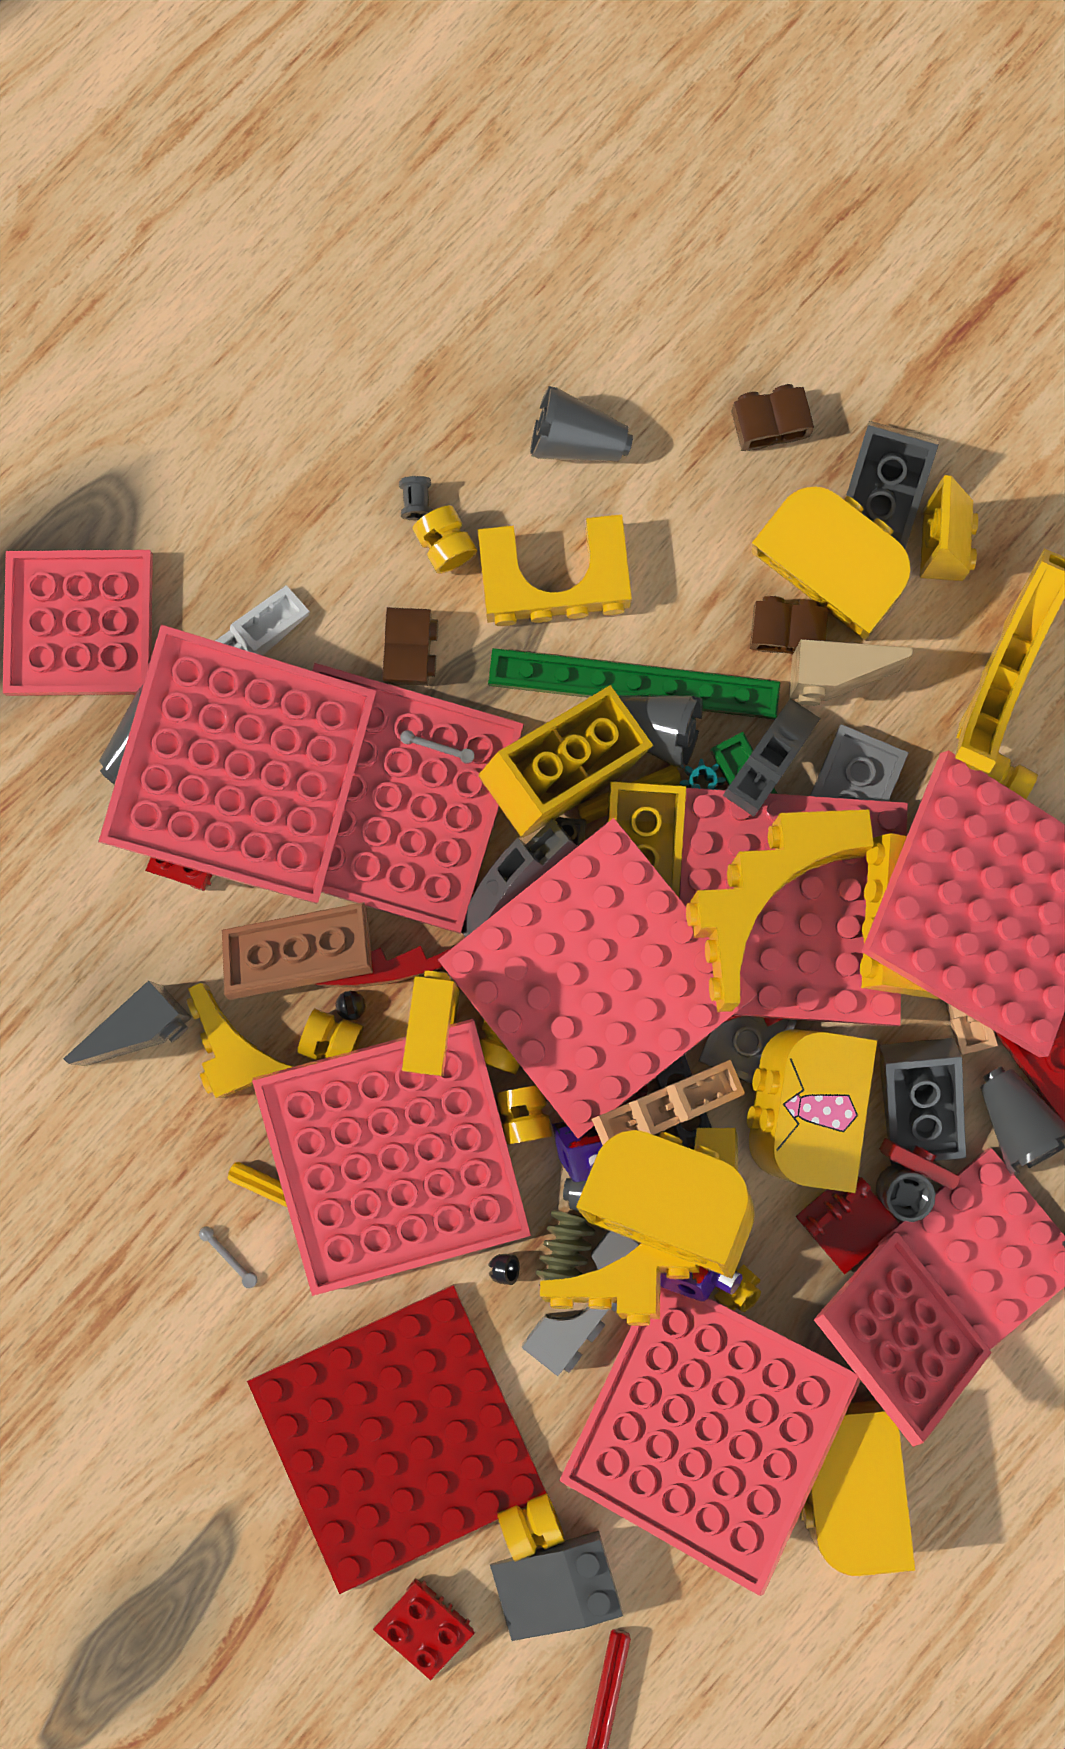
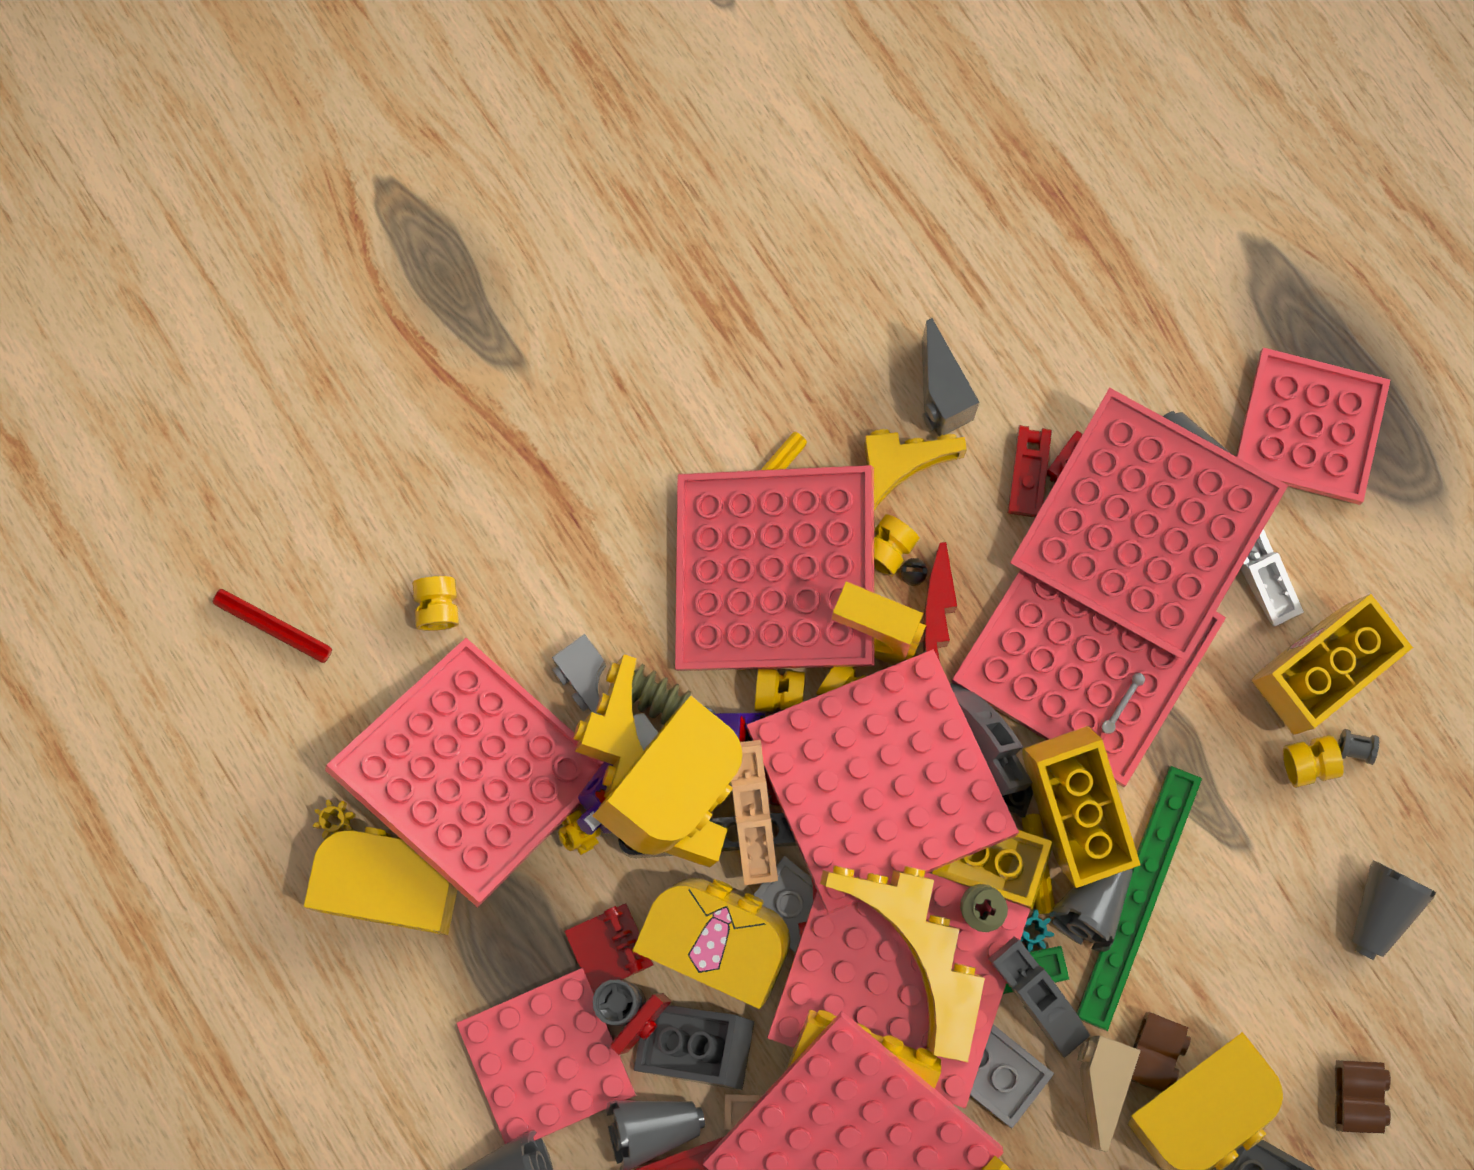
camera: 105 degrees right, 5 degrees down
light grey hinge [199,1226,257,1288] -> none
nougat tile [222,902,373,1000] -> none
red plate [247,1284,547,1594] -> none
red hinge [373,1578,475,1681] -> none
reddish brown brick [383,607,438,686] -> none
yellow arch [478,514,632,626] -> none
black hinge [488,1254,520,1285] -> none
dark grey slope [490,1530,623,1641] -> none
coral plate [814,1231,992,1447] -> none
none -> yellow gear [313,799,356,839]
none -> olive piece [960,884,1008,932]
none -> red plate [1007,425,1052,518]
none -> yellow brick [1251,594,1413,735]

